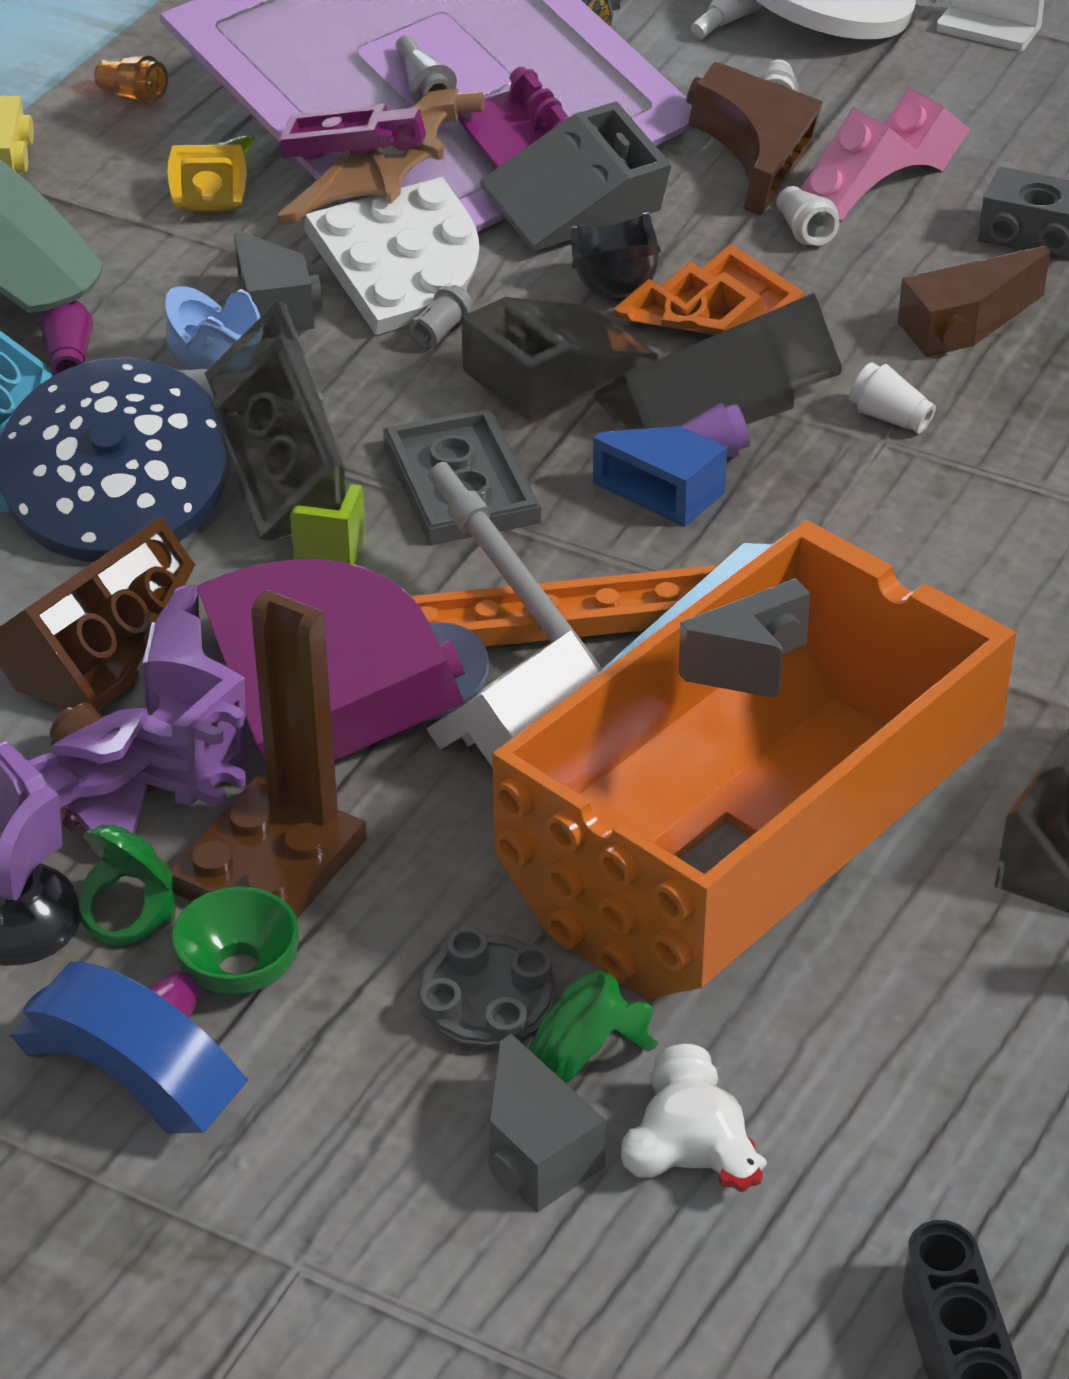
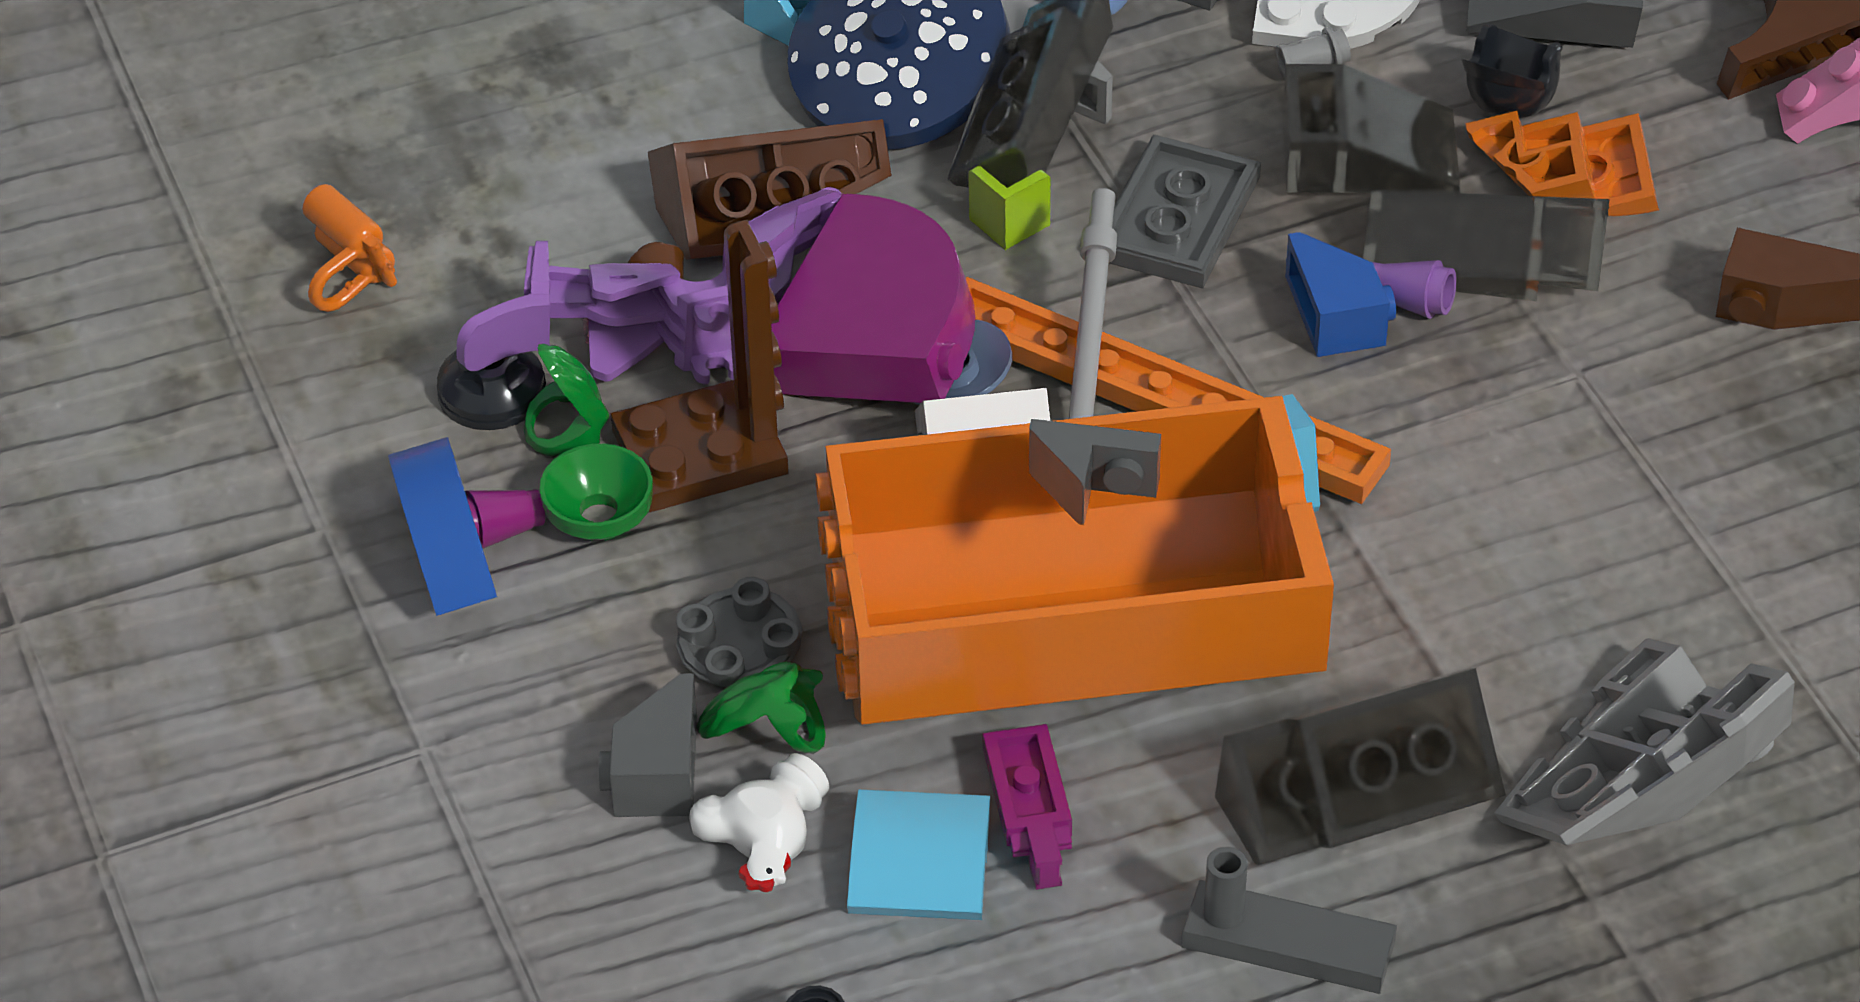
camera: 40 degrees right, 5 degrees up
white cone [776,186,840,246] -> none
white cone [849,362,936,434] -> none
none -> medium azure slope [847,789,991,920]
none -> magenta hinge [982,724,1072,890]

